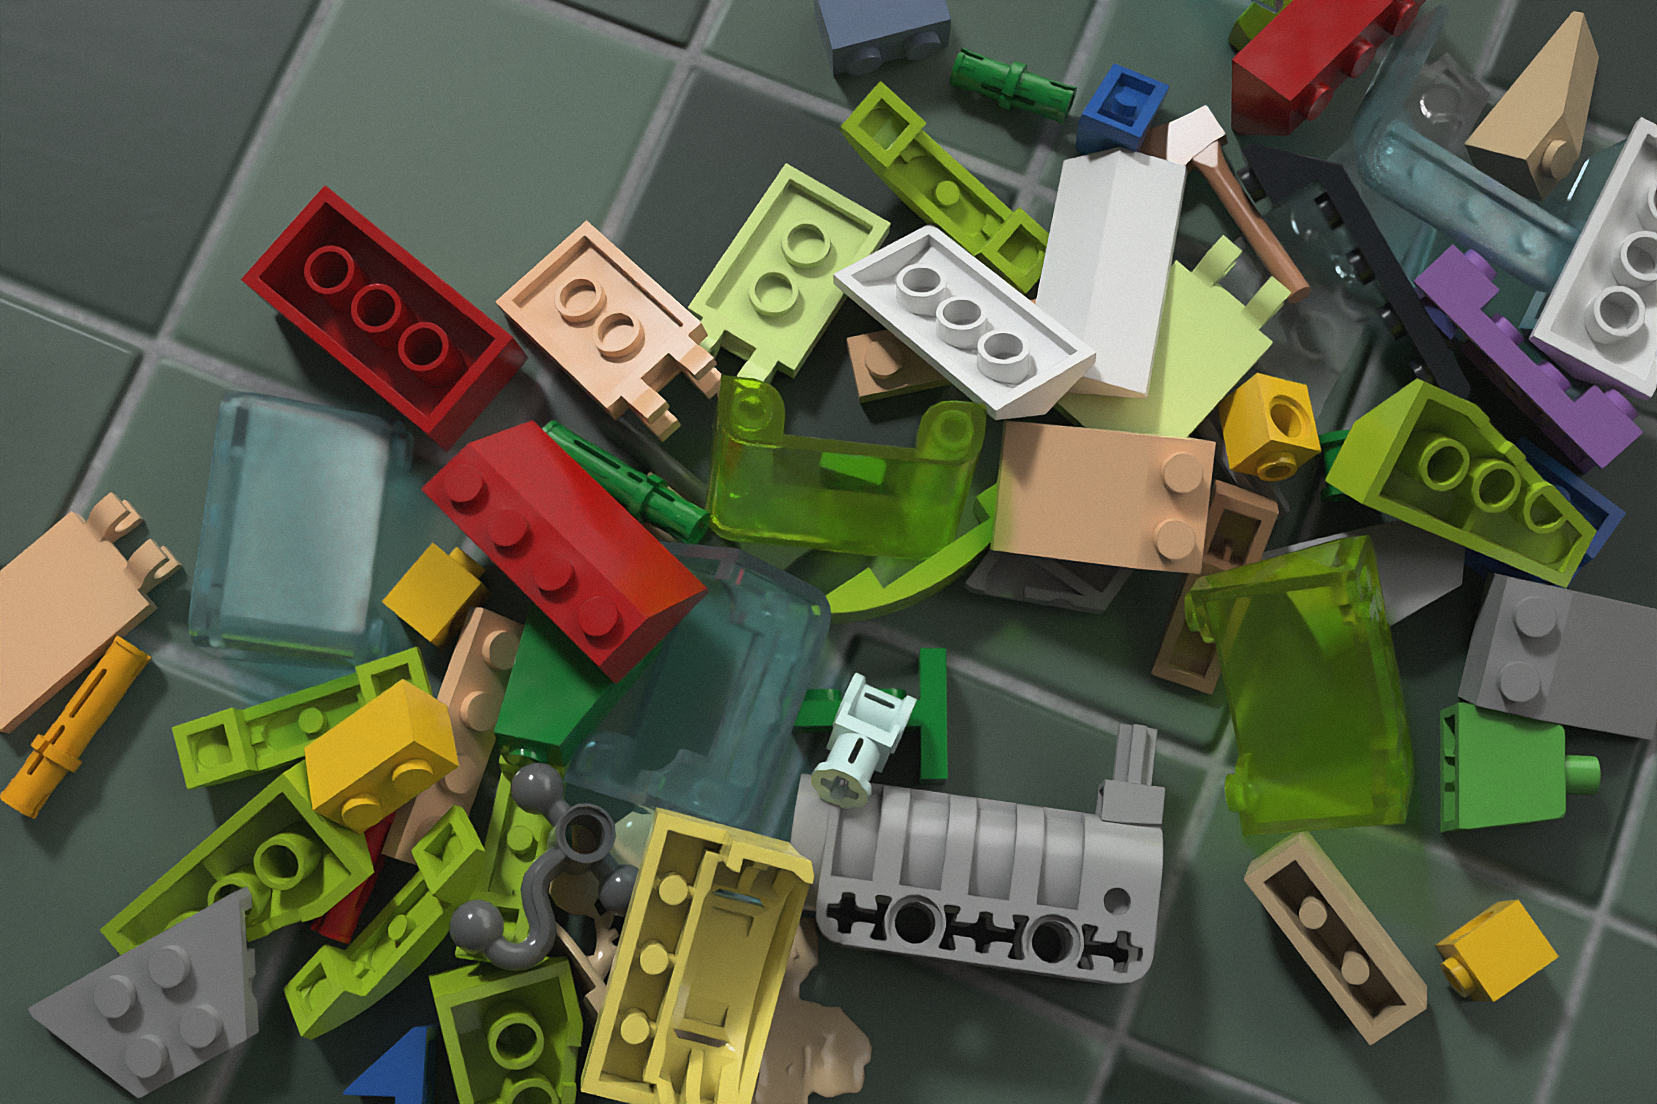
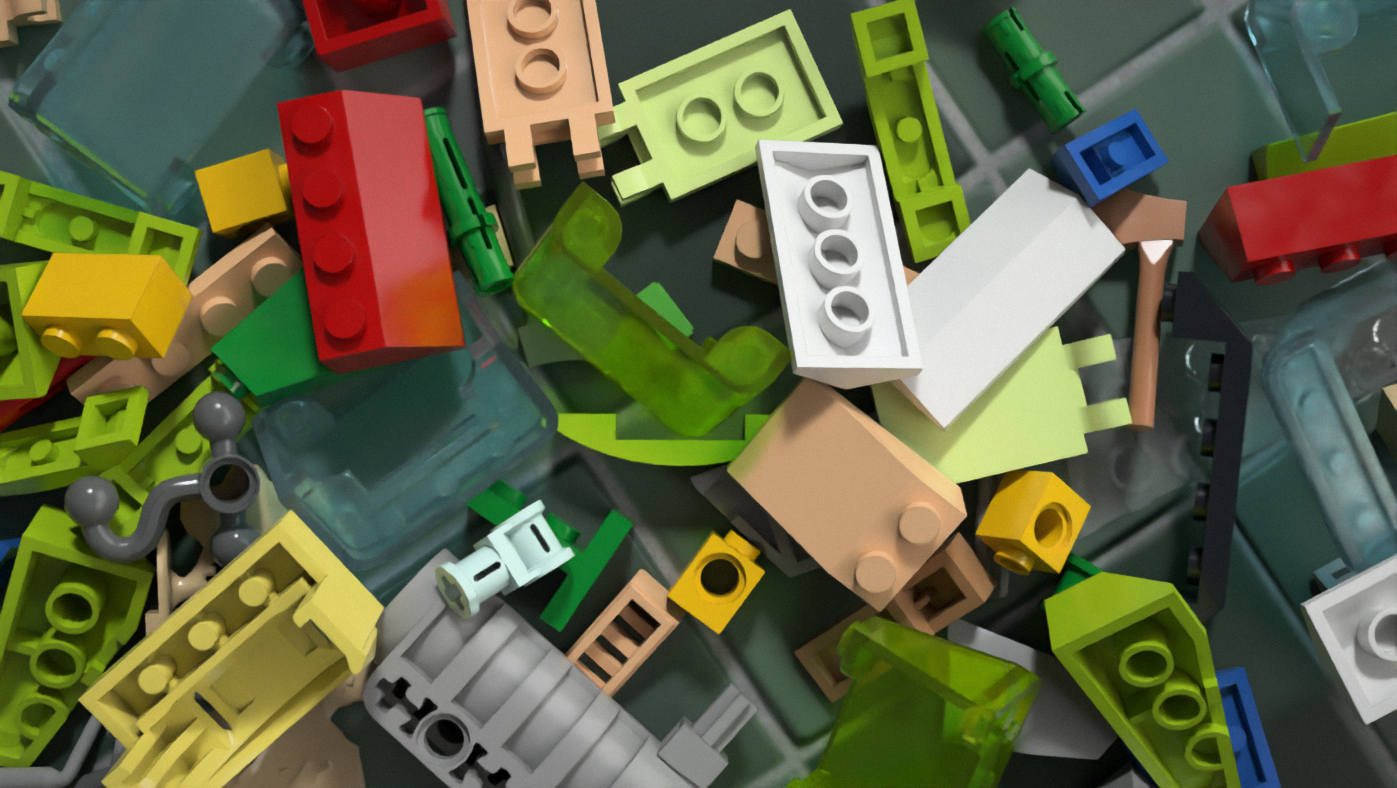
camera: 30 degrees right, 10 degrees up
medium lavender piece [1413,244,1643,475] -> none
none -> light nougat slope [564,569,687,697]
none -> yellow brick [667,529,765,635]

